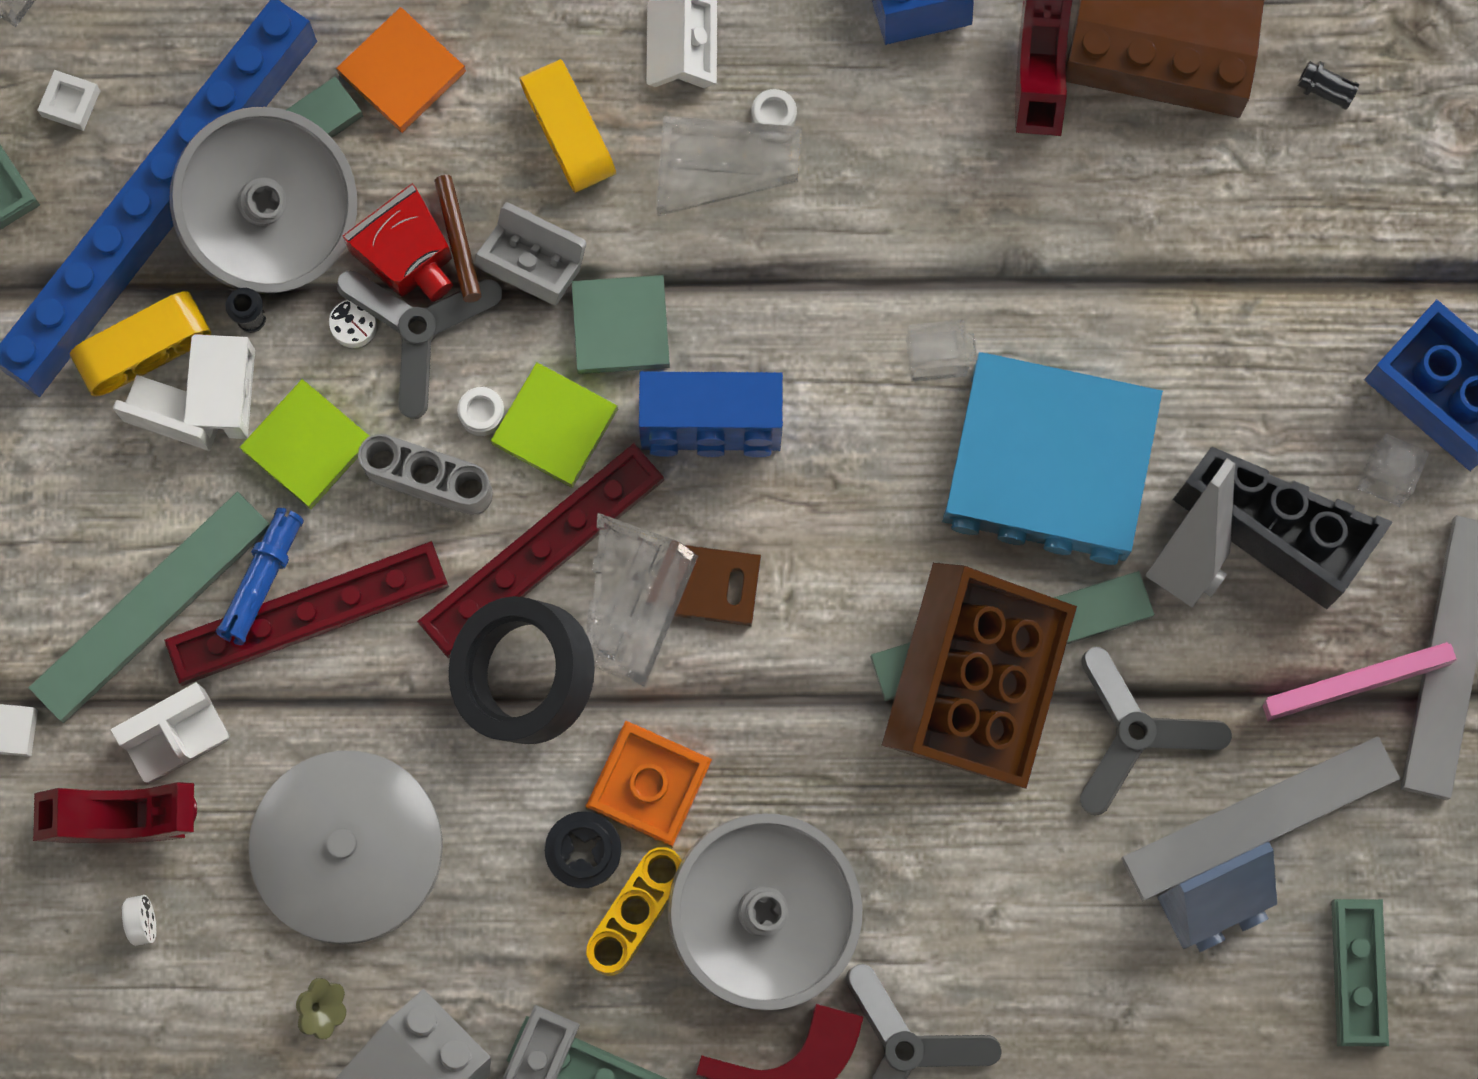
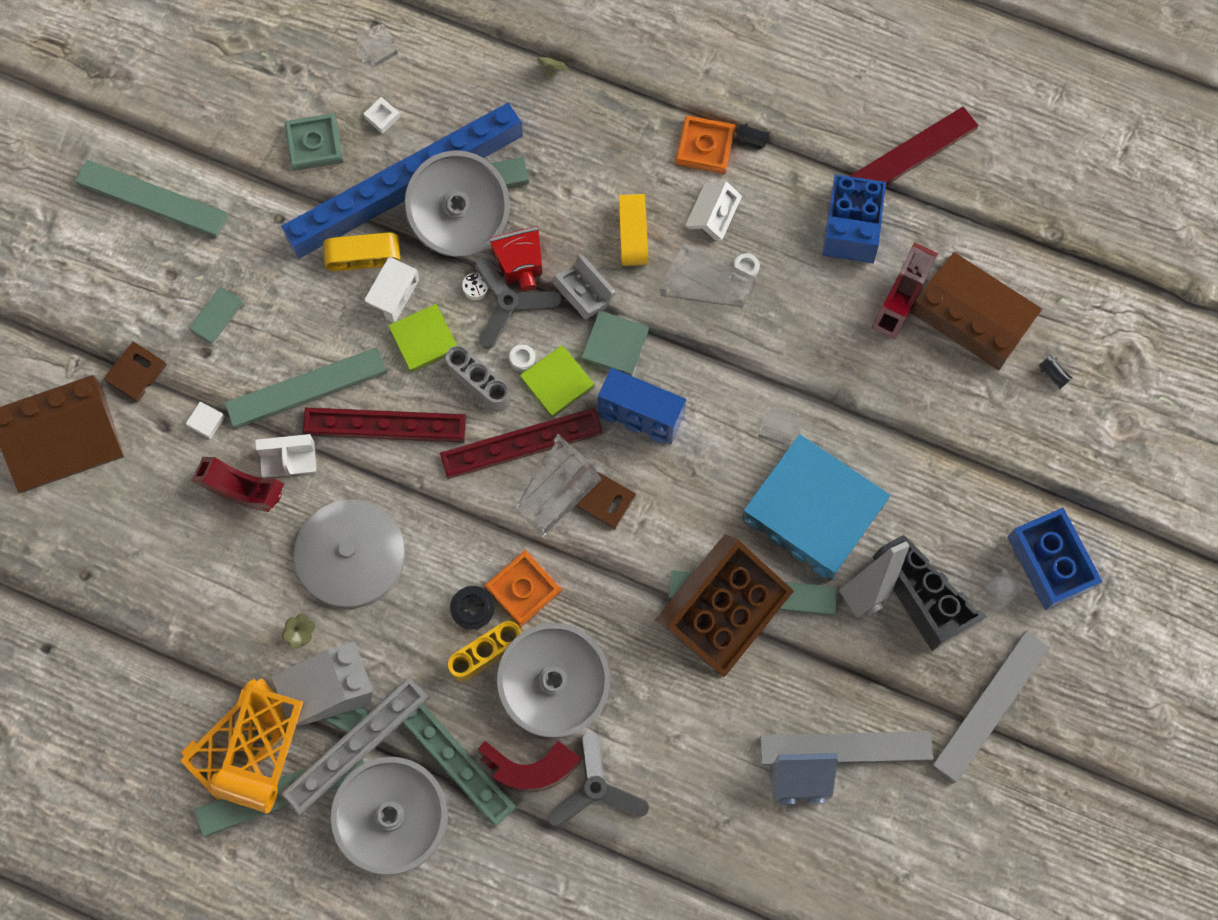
camera: 25 degrees right, 5 degrees down
white panel [113,375,218,451] -> none
white tile [122,895,156,946] -> none
blue pin [216,508,304,645] -> none
black pin [225,287,266,333] -> none
orange tile [336,7,466,133] -> none
reddish brown bar [434,175,482,303] -> none
black tyre [448,596,595,744] -> none
dark grey piece [1080,647,1232,816] -> none
bright pink tile [1263,642,1457,721] -> none
sand green tile [1331,899,1389,1047] -> none

